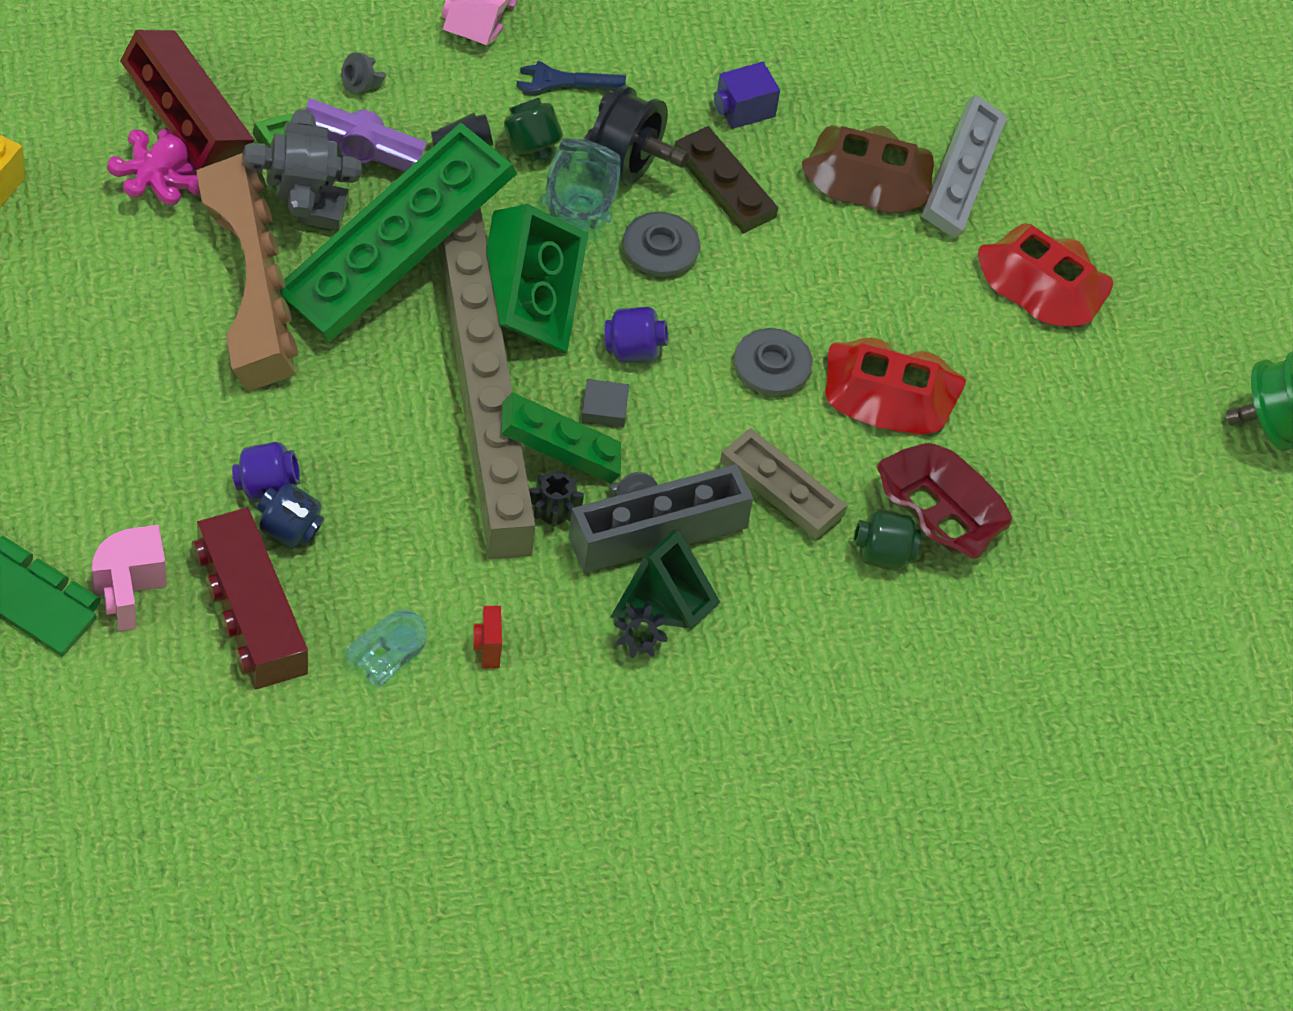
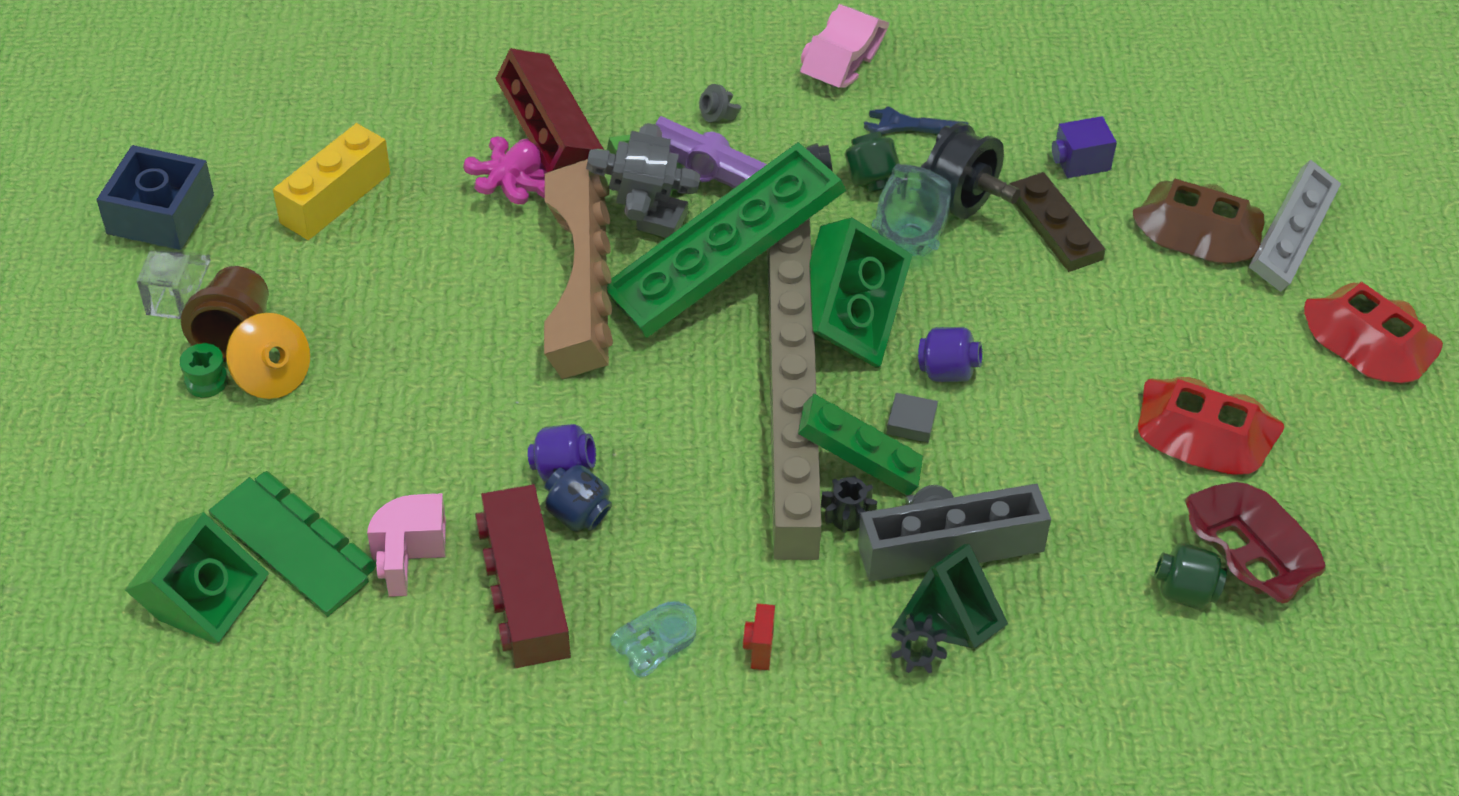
camera: 15 degrees right, 5 degrees down
dark grey wheel [622,212,700,277] -> none
dark tan plate [720,428,847,540] -> none
dark grey wheel [734,328,813,396] -> none

